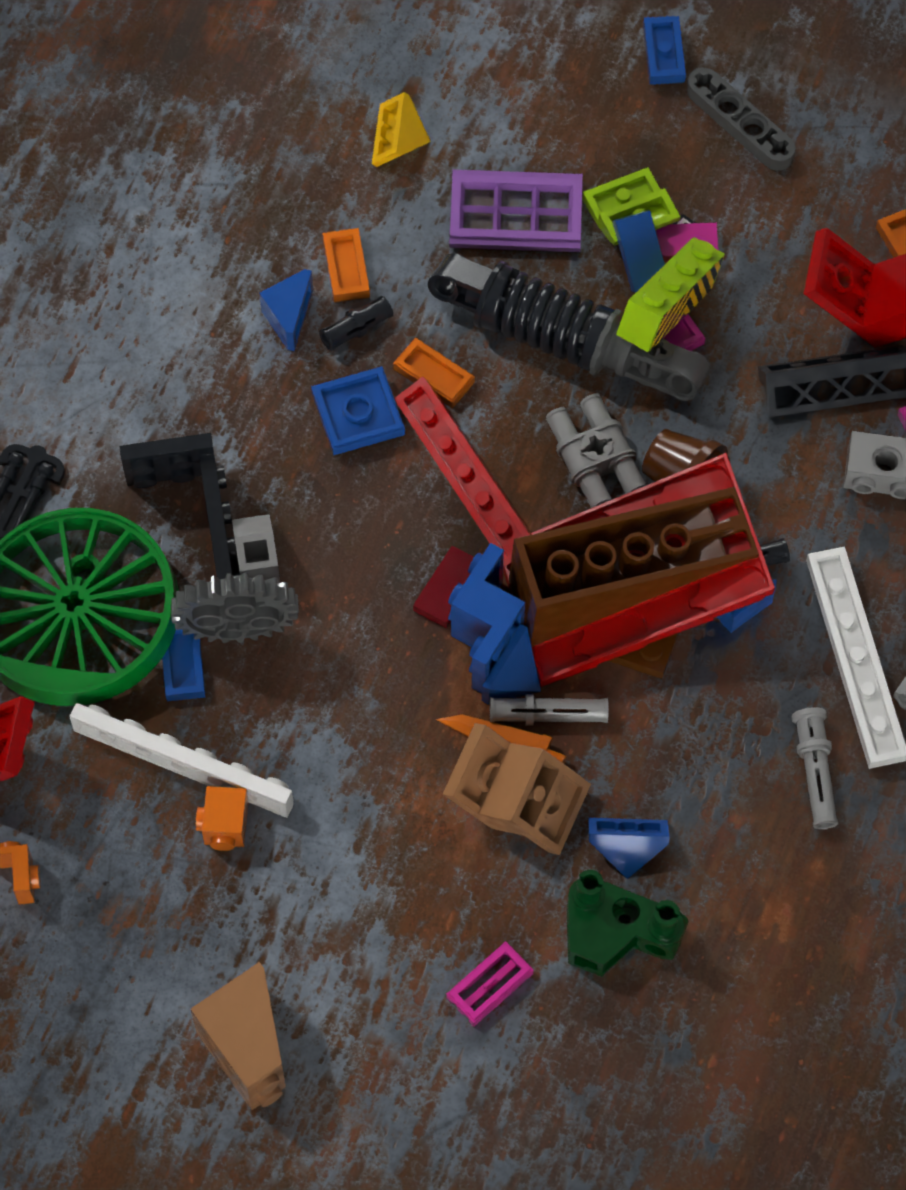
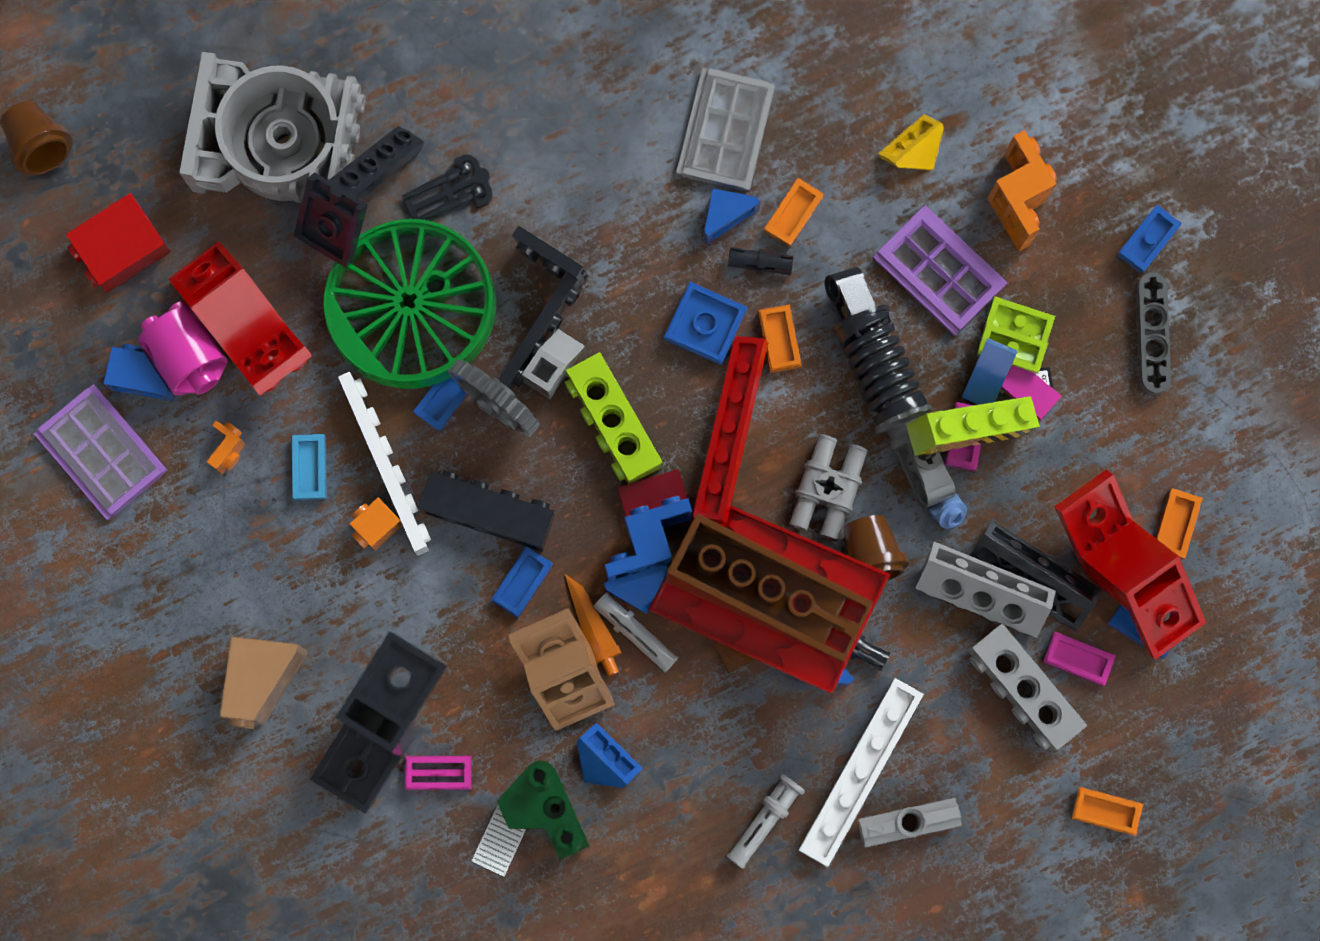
camera: 40 degrees right, 15 degrees up
none -> dark azure tile [292,434,327,501]
none -> black bracket [310,631,448,814]
none -> black brick [418,470,555,552]
none -> white sticker [472,805,526,876]
none -> blue tile [491,546,554,619]
none -> lime brick [564,352,663,484]
none -> clear piece [676,68,775,192]
none -> light grey brick [915,542,1055,638]
none -> medium blue plate [928,493,967,529]
none -> orange bracket [987,130,1057,252]

